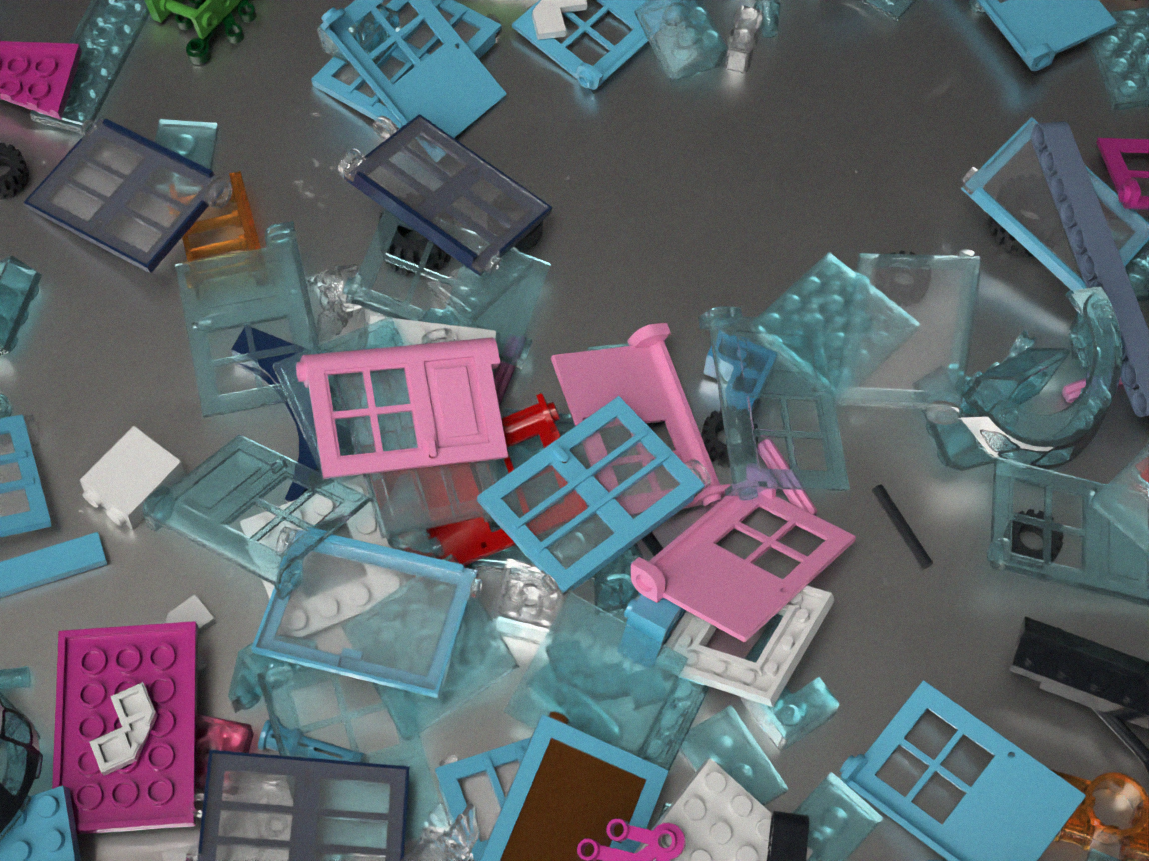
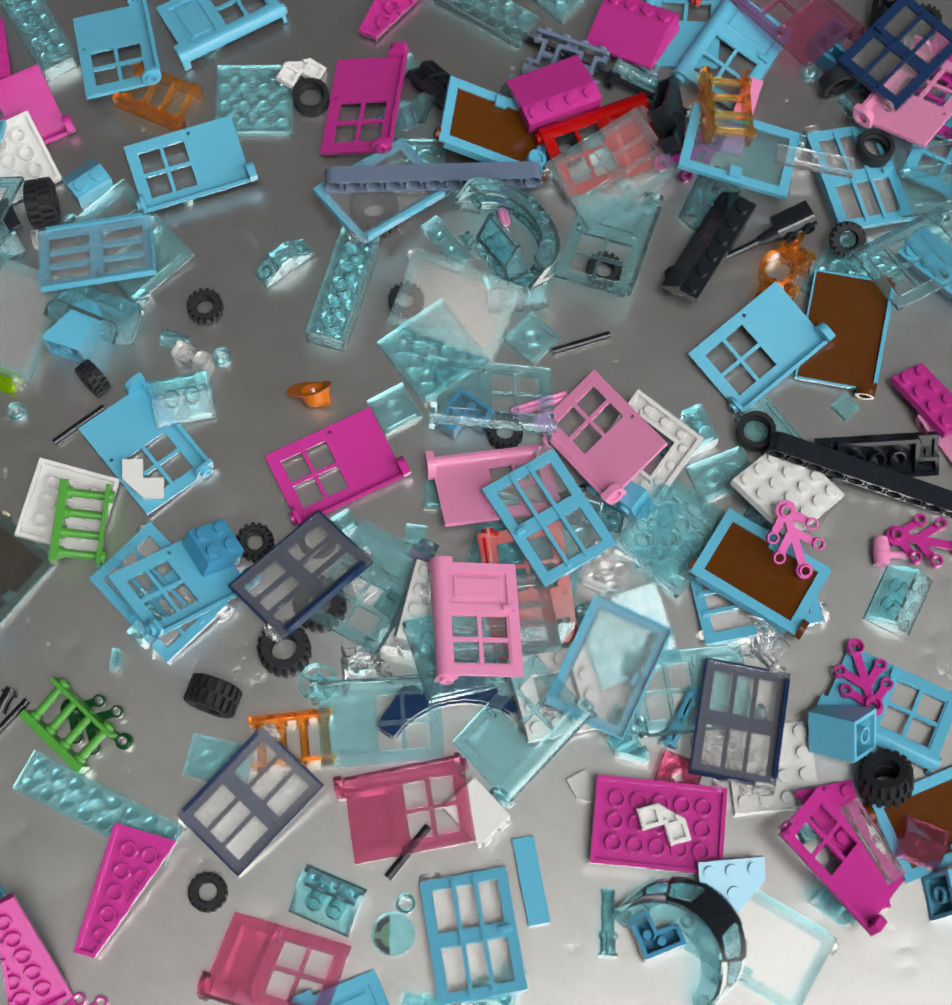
camera: 75 degrees left, 10 degrees up
none -> clear light blue tile [109,647,124,674]
none -> dark azure brick [182,518,244,577]
none -> black tyre [183,673,243,718]
none -> black tyre [186,288,224,327]
none -> clear light blue bush [213,347,232,368]
none -> black tyre [236,522,275,563]
none -> clear light blue slope [254,239,314,288]
none -> black tyre [257,620,312,678]
none -> dark pink door [265,407,411,526]
none -> orange piece [286,381,332,408]
none -> clear light blue wheel [298,663,338,703]
none -> clear light blue brick [305,227,381,353]
none -> clear light blue tile [330,508,359,534]
none -> clear pink door [333,752,476,865]
none -> clear light blue tile [367,382,422,436]
none -> black bar [384,824,432,881]
none -> clear light blue tile [404,524,427,548]
none -> clear light blue tile [421,215,472,272]
none -> clear light blue tile [504,311,561,366]
none -> black tyre [736,411,776,452]

